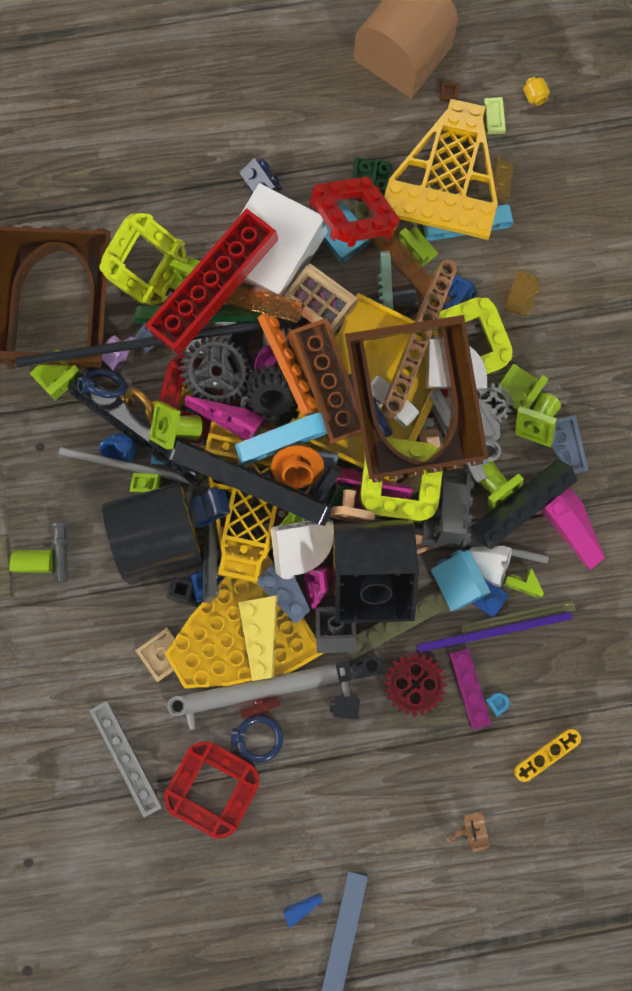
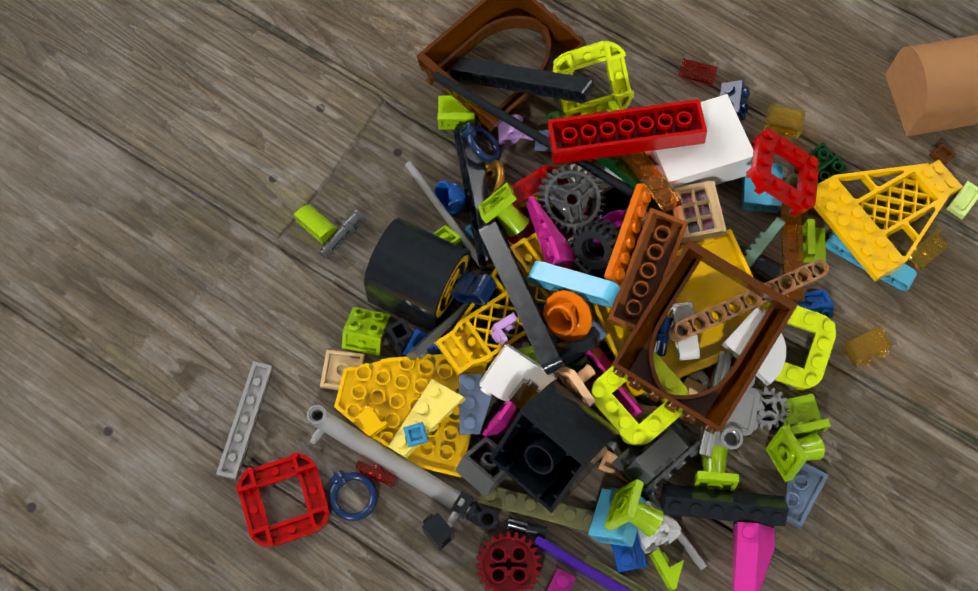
camera: 45 degrees right, 10 degrees down
none -> lime bracket [342,307,390,356]
none -> yellow brick [357,404,388,438]
none -> dark azure tile [403,422,428,448]
none -> black beam [449,57,595,103]
none -> lavender bracket [491,313,518,346]
none -> black axle [506,517,548,539]
none -> dark brown brick [508,378,540,410]
none -> lime plant [604,479,664,537]
none -> clear red plate [678,58,717,85]
none -> clear yellow piece [762,104,806,139]

